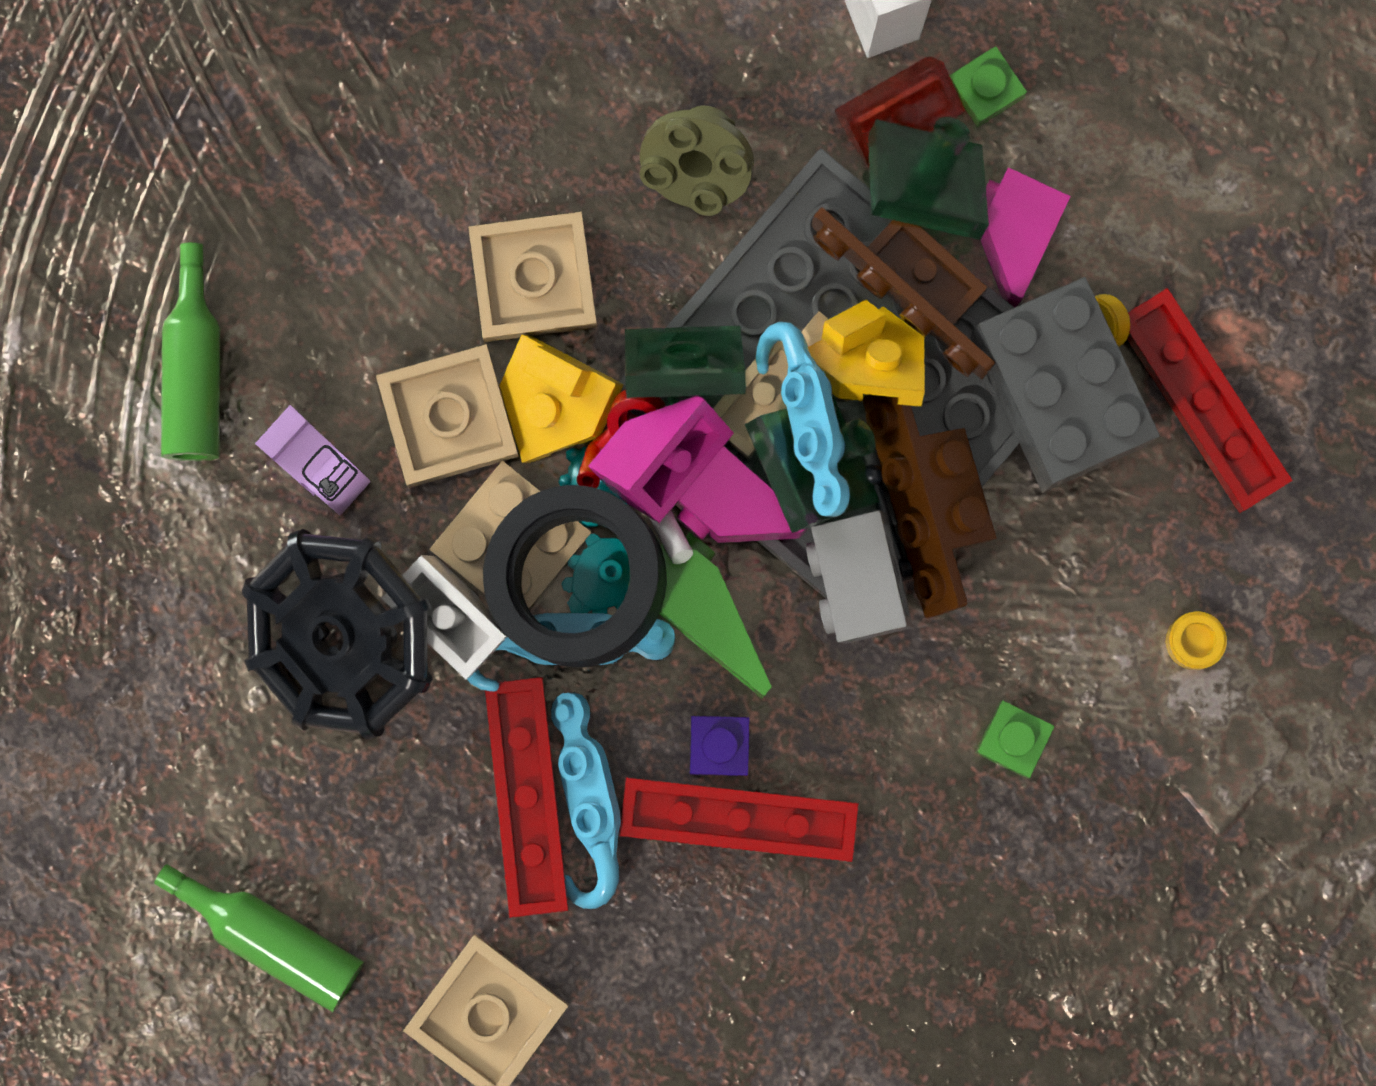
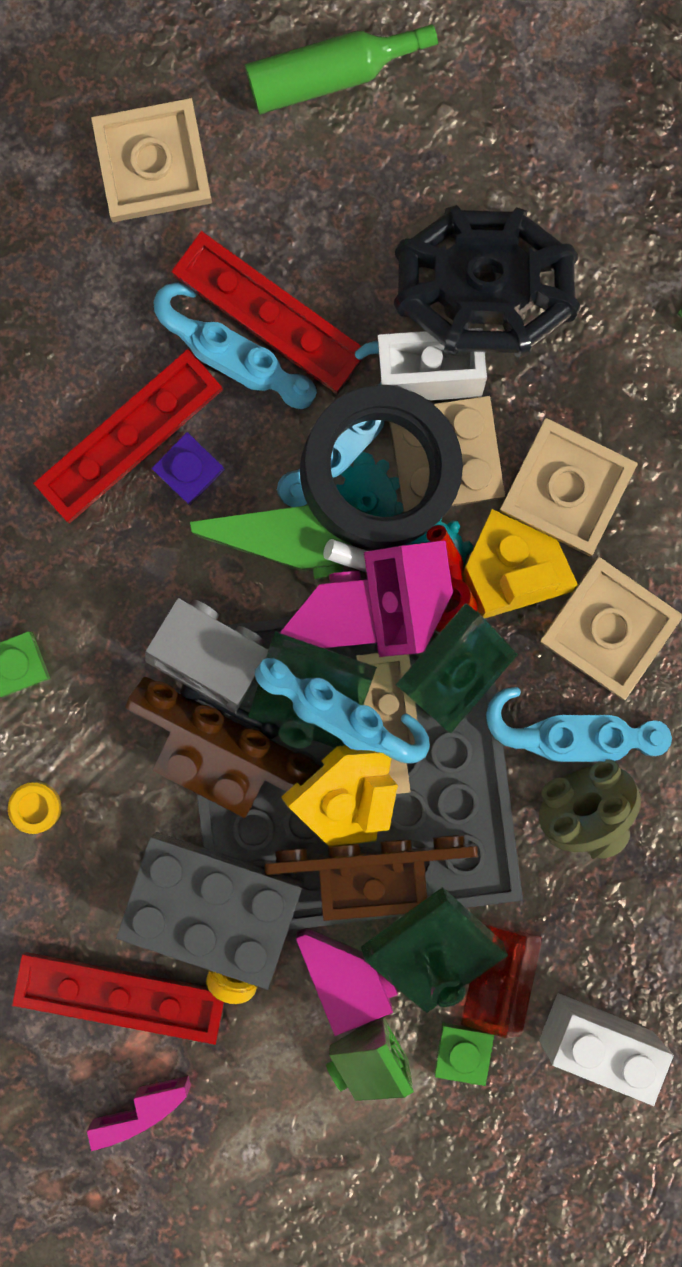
camera: 140 degrees right, 5 degrees up
lavender leg [255,405,371,516] -> none
none -> yellow tile [8,782,62,834]
none -> dark pink slope [87,1076,191,1151]
none -> bright green slope [326,1017,414,1101]
none -> medium azure piece [486,687,672,762]

